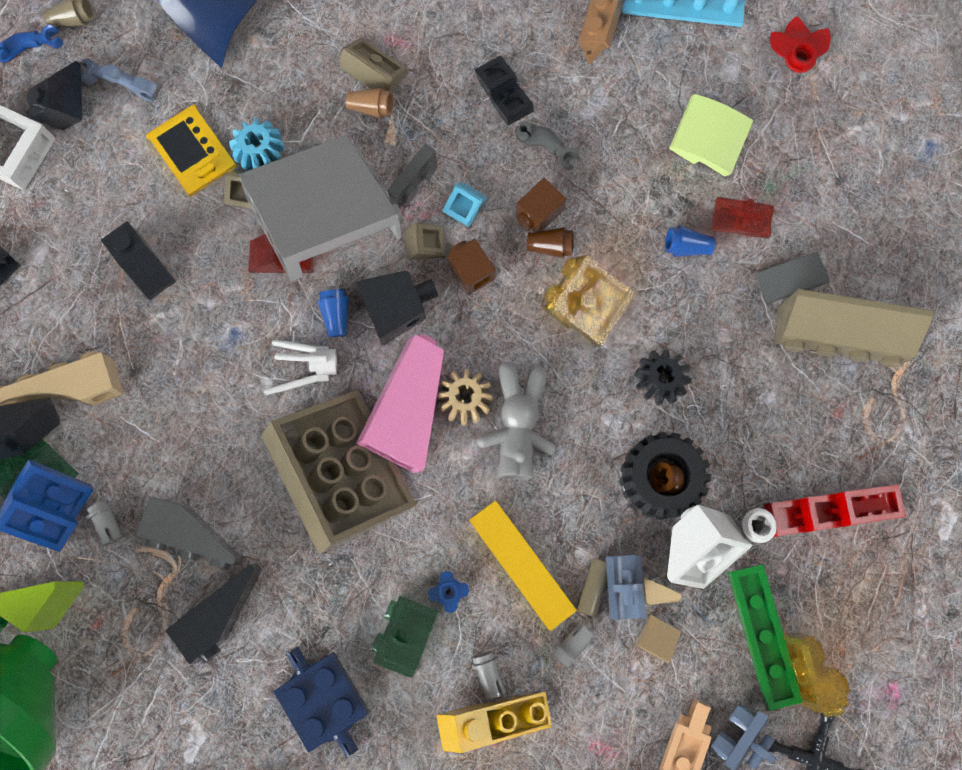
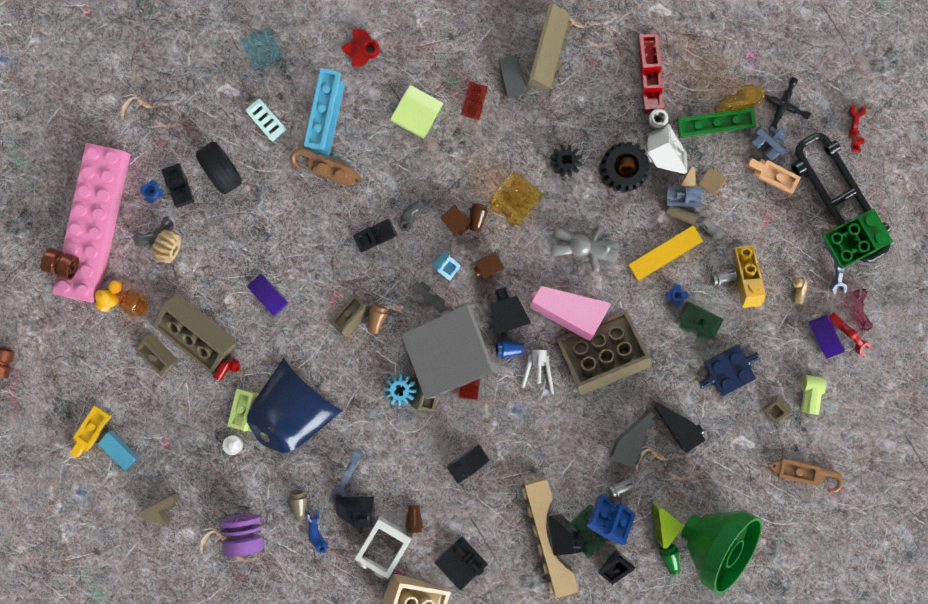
camera: 85 degrees left, 10 degrees up
yellow container [146,104,237,197] -> none
dark tan slope [405,223,446,260] -> none
tan gear [437,369,493,426] -> none
blue cone [665,225,715,257] -> none
none -> reddish brown cone [404,505,424,533]

